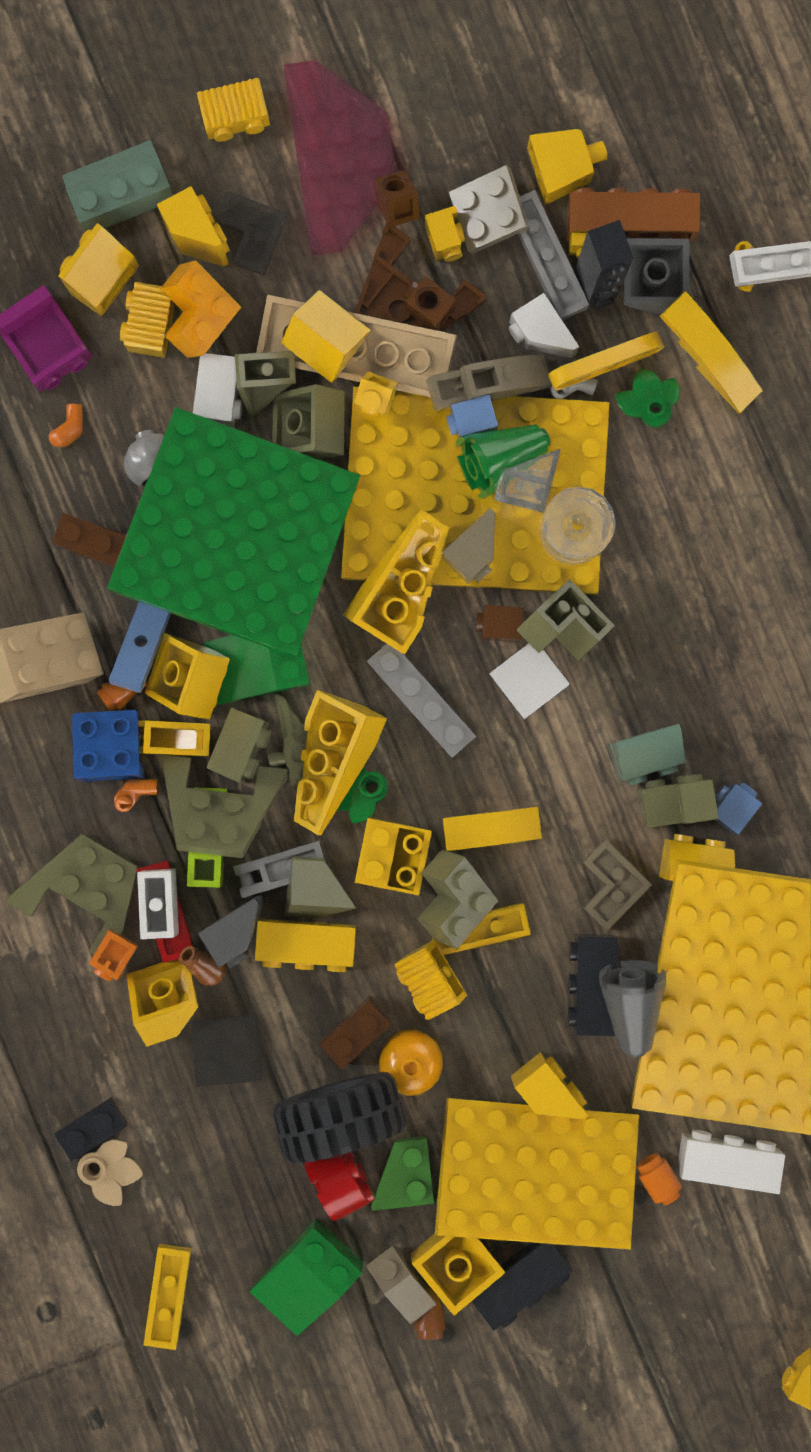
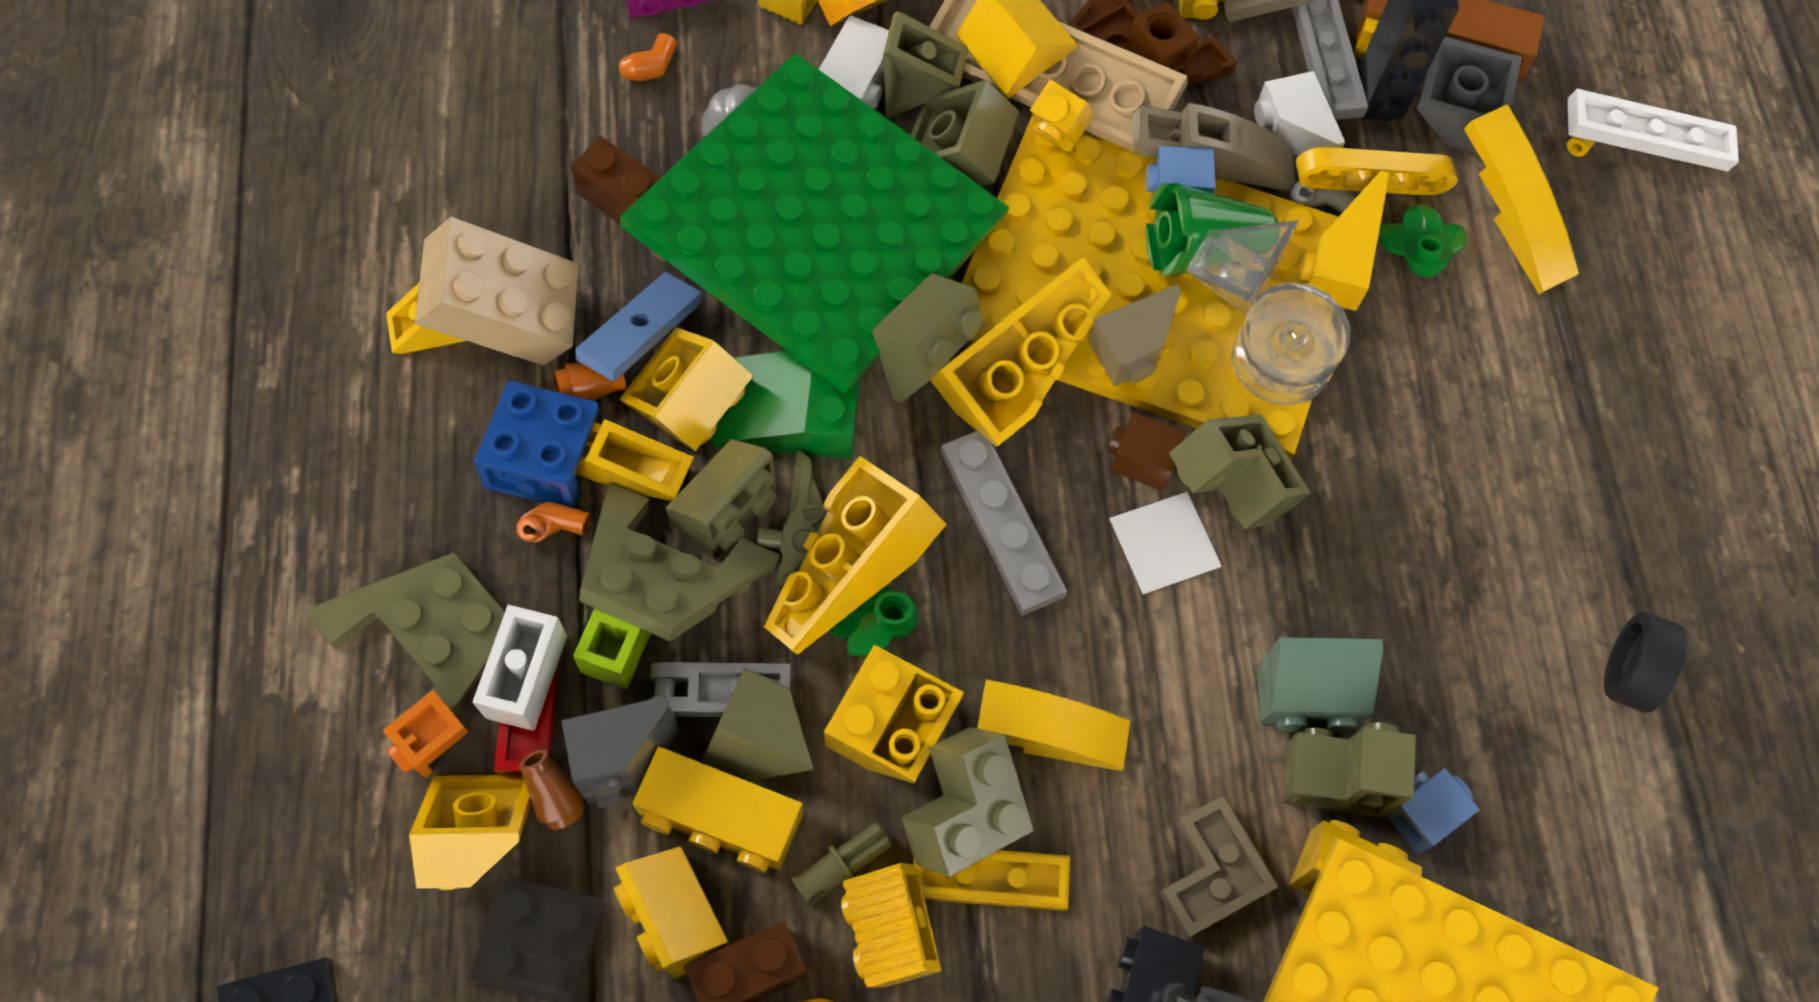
camera: 15 degrees right, 20 degrees down
none -> yellow slope [613,846,730,980]
none -> olive axle [791,823,892,907]
none -> olive slope [872,273,985,403]
none -> yellow slope [1298,171,1389,311]

